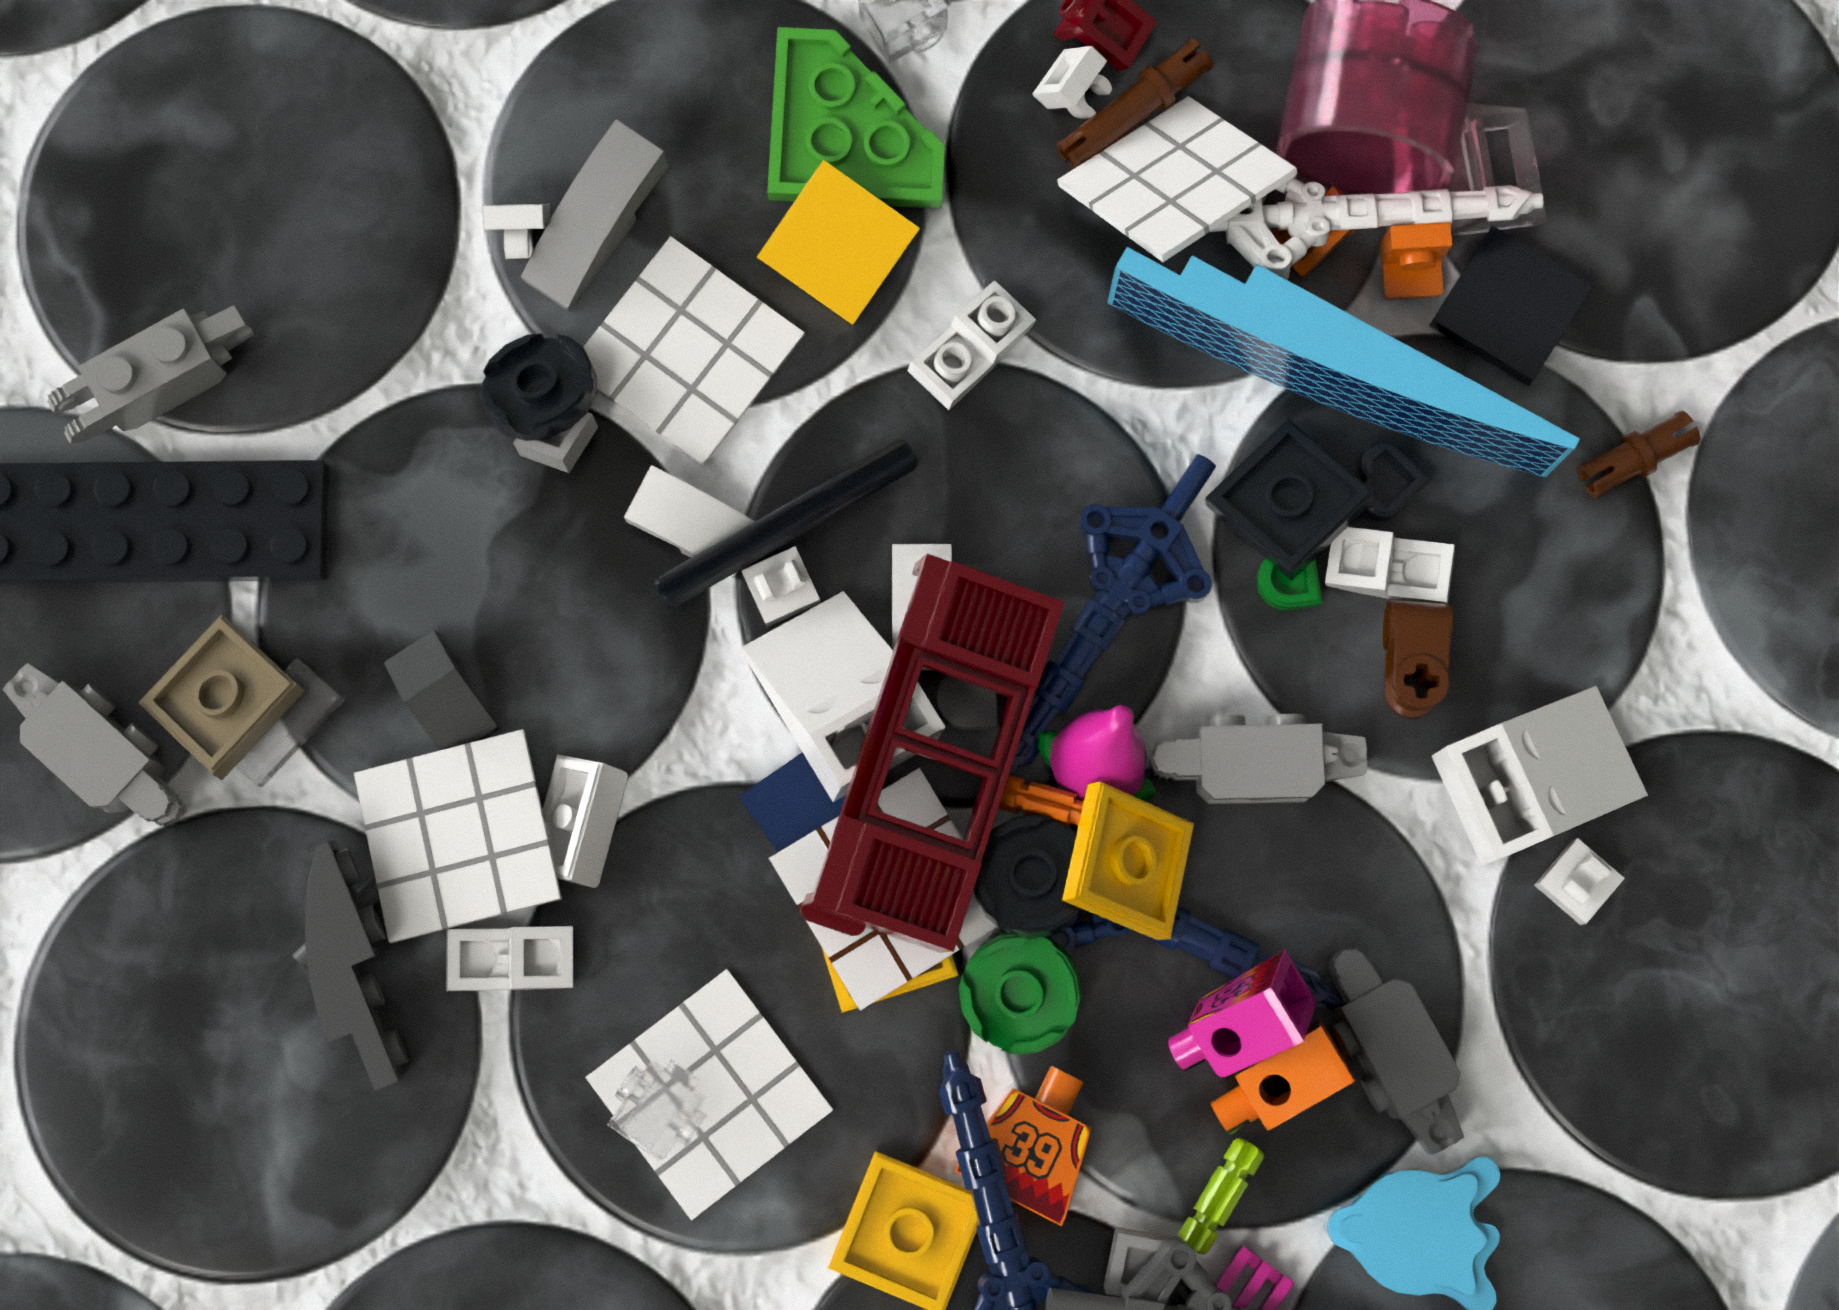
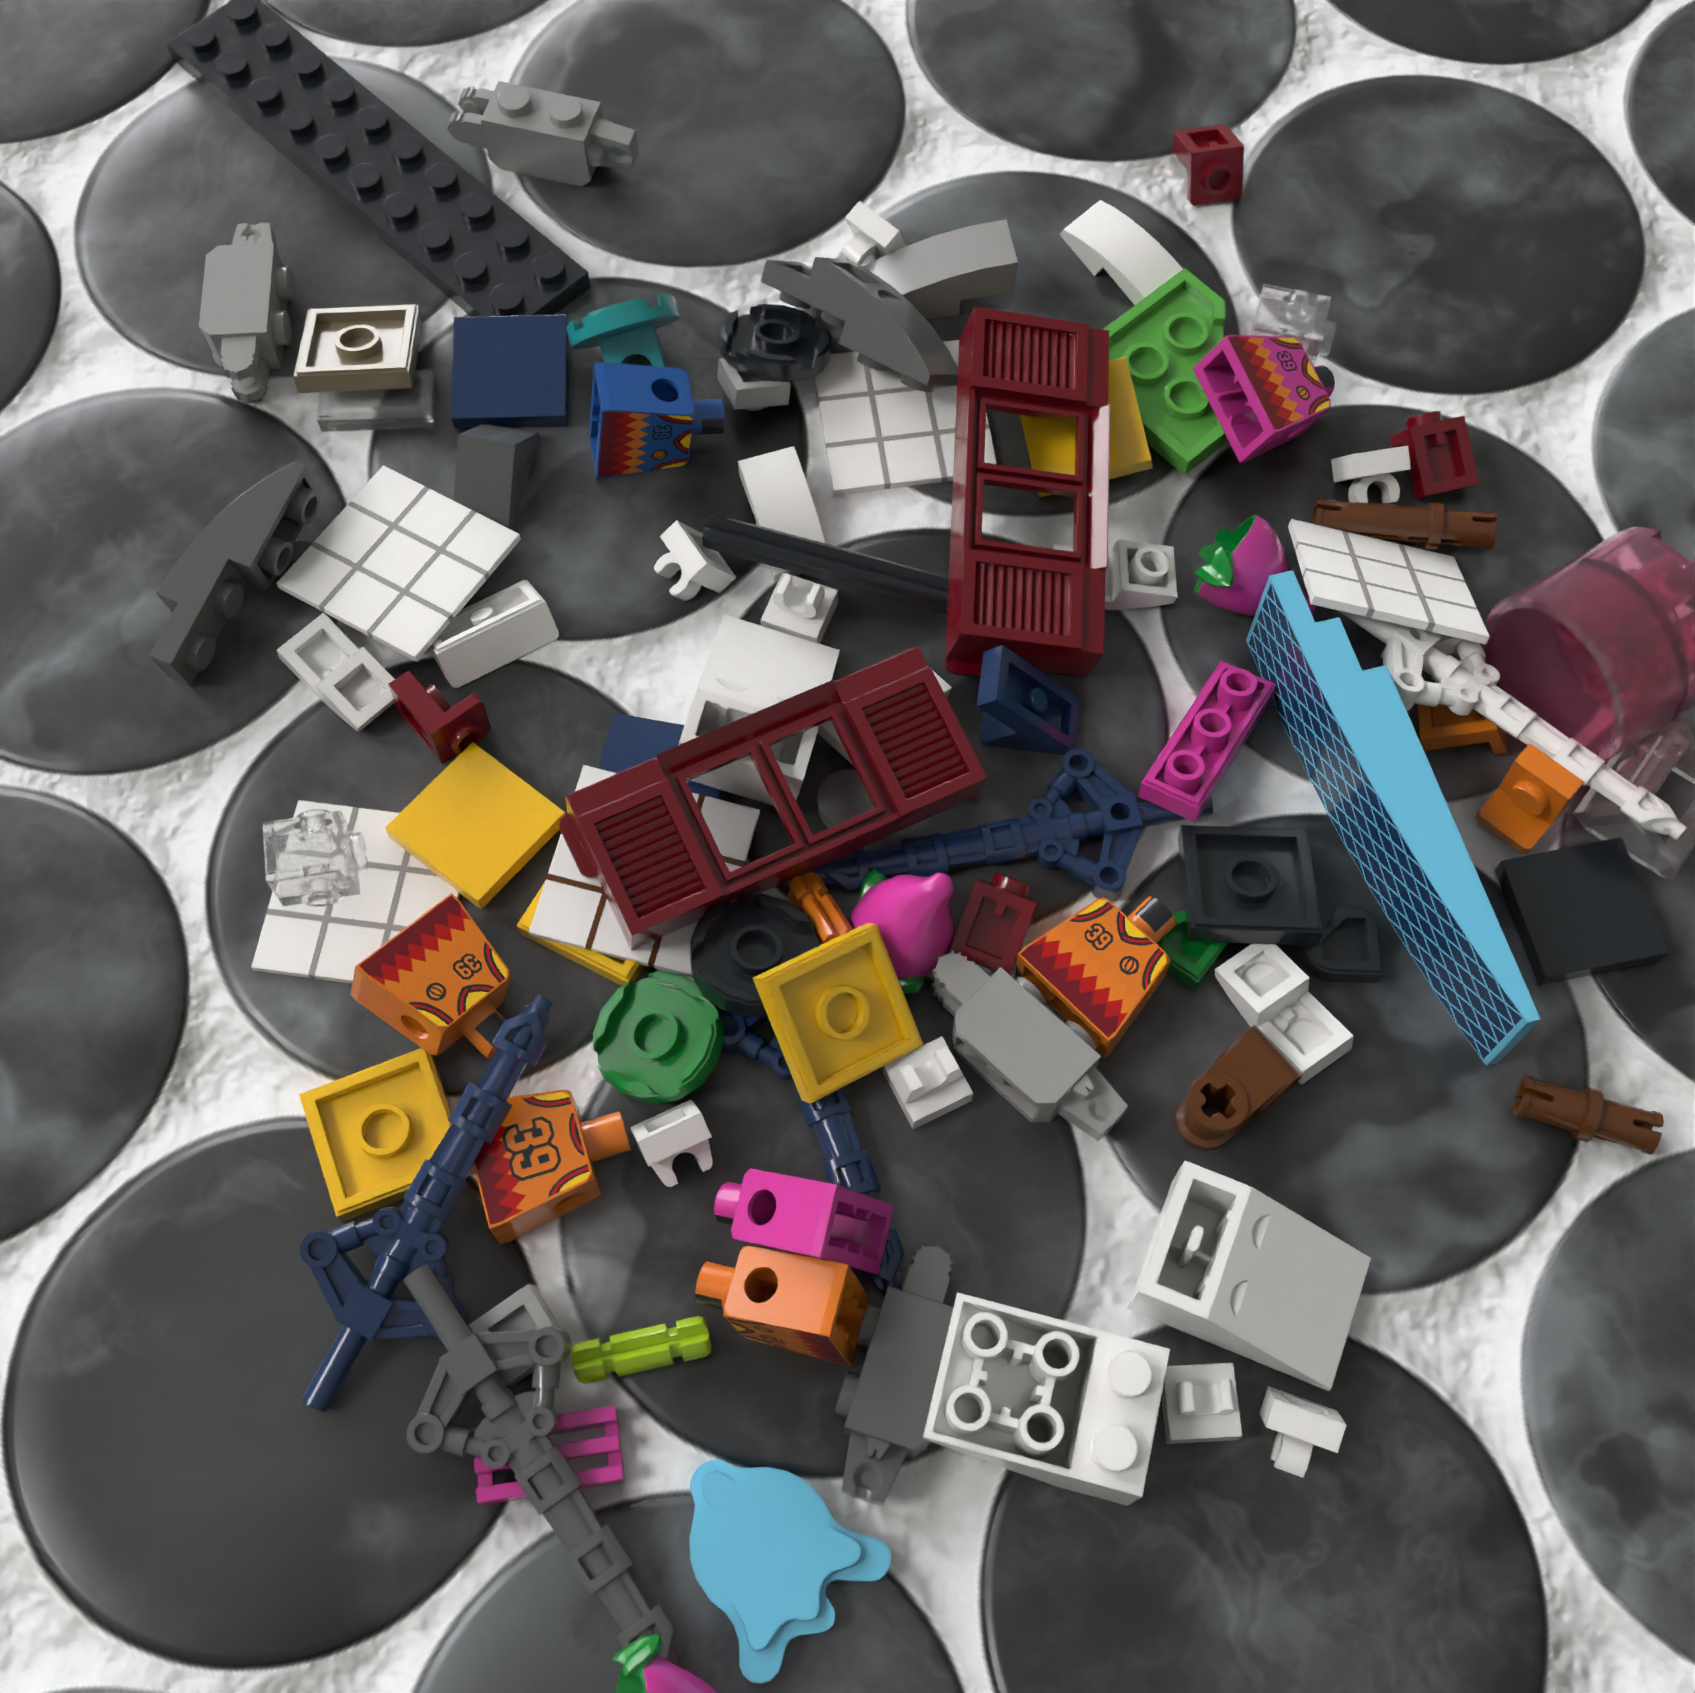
camera: 45 degrees right, 15 degrees down
none -> torso [350,893,512,1059]
none -> yellow tile [385,742,565,910]
none -> dark red bracket [388,670,491,764]
none -> dark blue tile [451,314,569,428]
none -> teal tile [566,294,680,367]
none -> blue torso [589,362,725,480]
none -> white tile [630,1100,713,1187]
none -> white tile [654,520,736,601]
none -> dark grey slope [760,257,958,392]
none -> white tile [883,1036,973,1129]
none -> white slope [922,1292,1170,1506]
none -> dark red piece [944,307,1110,678]
none -> dark red bracket [948,872,1041,976]
none -> dark blue slope [977,645,1081,755]
none -> torso [1016,896,1176,1059]
none -> white slope [1059,200,1183,305]
none -> dark pink tile [1138,661,1276,823]
none -> dark pink torso [1193,335,1335,463]
none -> dark pink hat [1193,514,1316,617]
none -> white tile [1259,1386,1346,1478]

